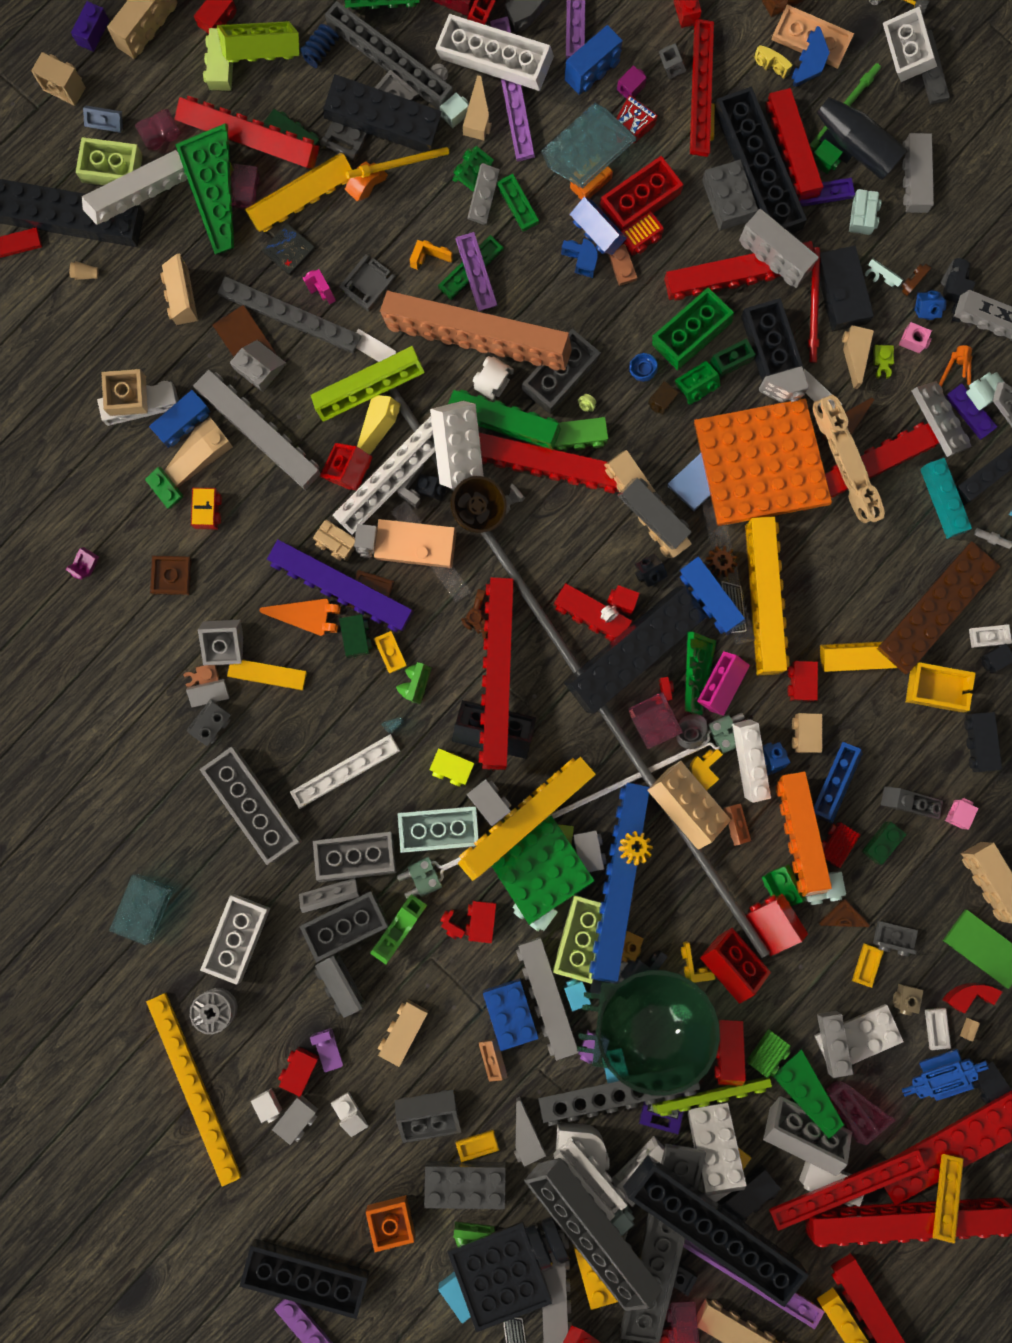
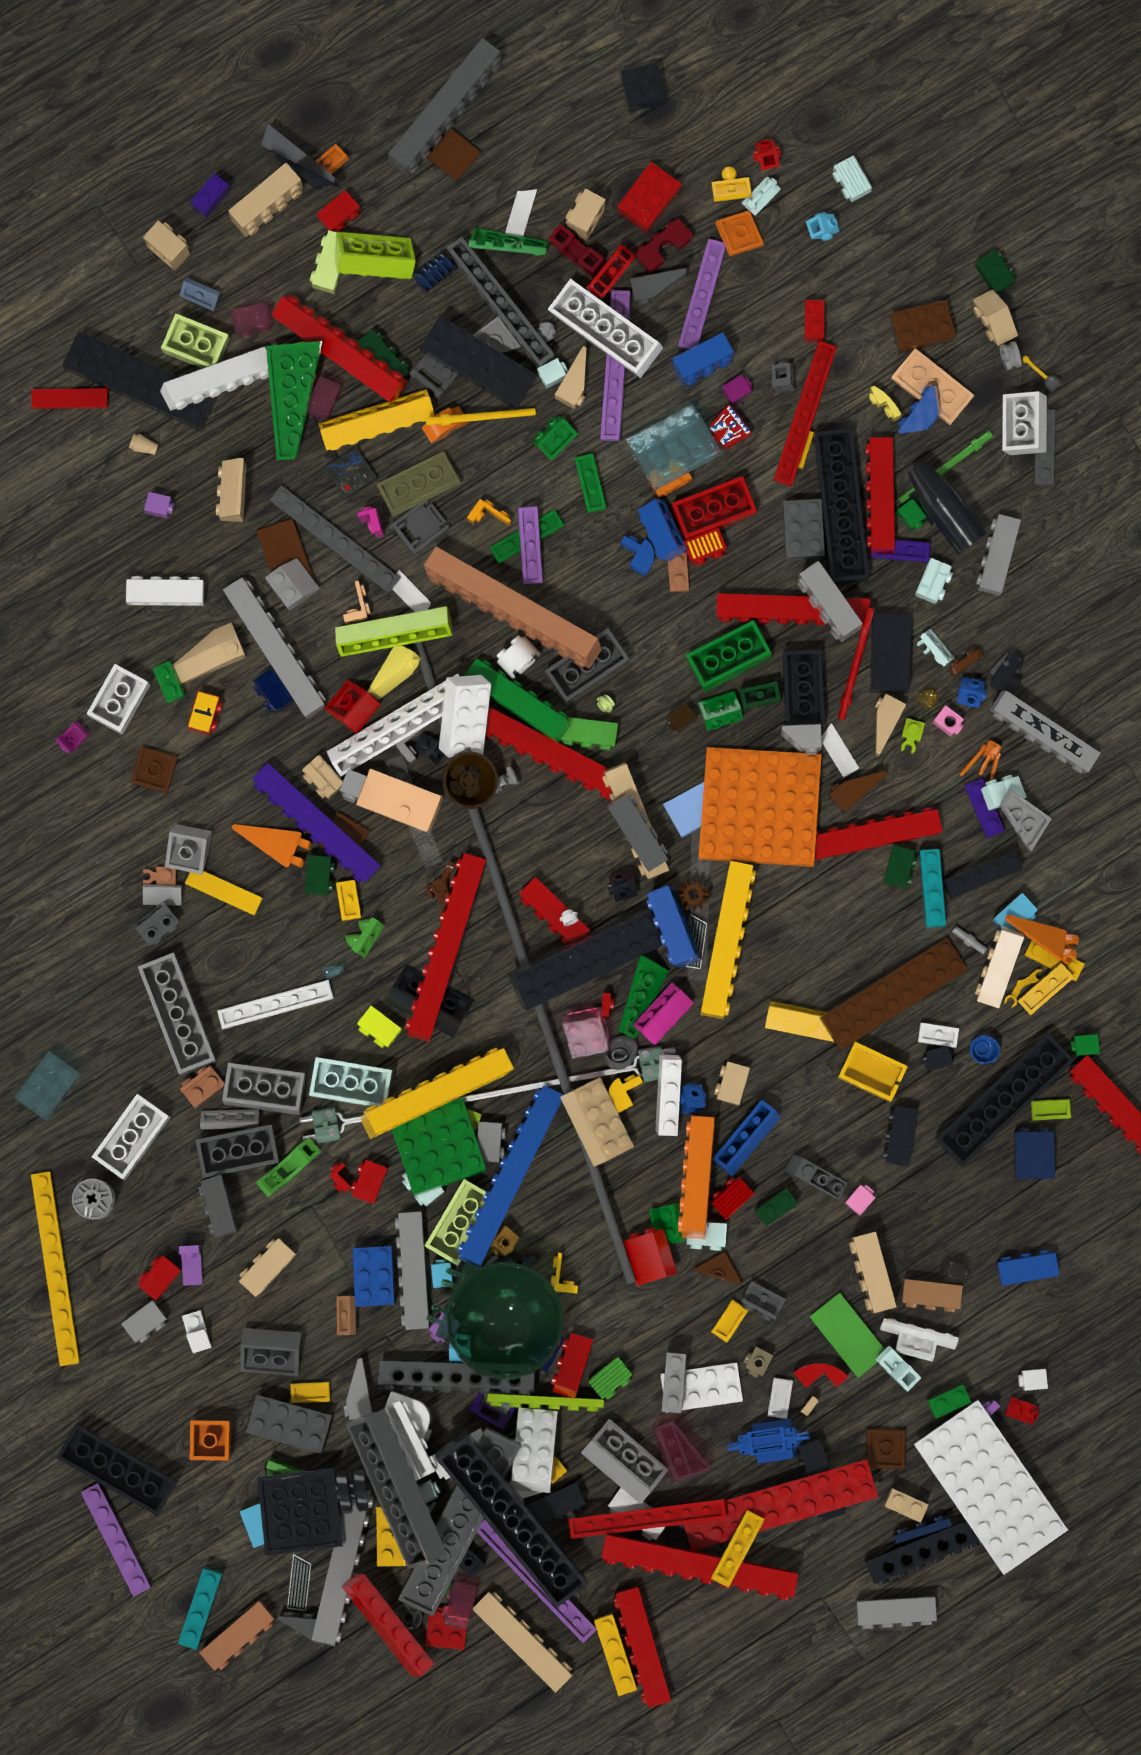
camera: 20 degrees right, 0 degrees up
tan brick [102,369,148,416] -> none
blue brick [149,390,211,448] -> none
white brick [251,1088,282,1123] -> none
light grey plate [467,163,500,225] -> none
light grey brick [467,779,511,826] -> none
red brick [607,585,640,617] -> none
yellow gear [618,831,653,866] -> none
blue hair [629,353,658,382] -> none
red brick [700,928,771,1004] -> none
nougat plate [724,803,751,846] -> none
green wing [773,1049,844,1139] -> none
red brick [787,661,818,702] -> none
tan piece [813,395,885,523] -> none
light grey plate [911,381,972,457] -> none
none -> white brick [87,664,150,735]
none -> medium lavender brick [144,492,175,519]
none -> nougat bracket [180,1066,225,1108]
none -> clear blue brick [252,668,294,714]
none -> light nougat bracket [343,581,370,625]
none -> olive tile [376,451,461,517]
none -> dark green brick [883,845,918,890]
none -> clear yellow plate [917,689,937,708]

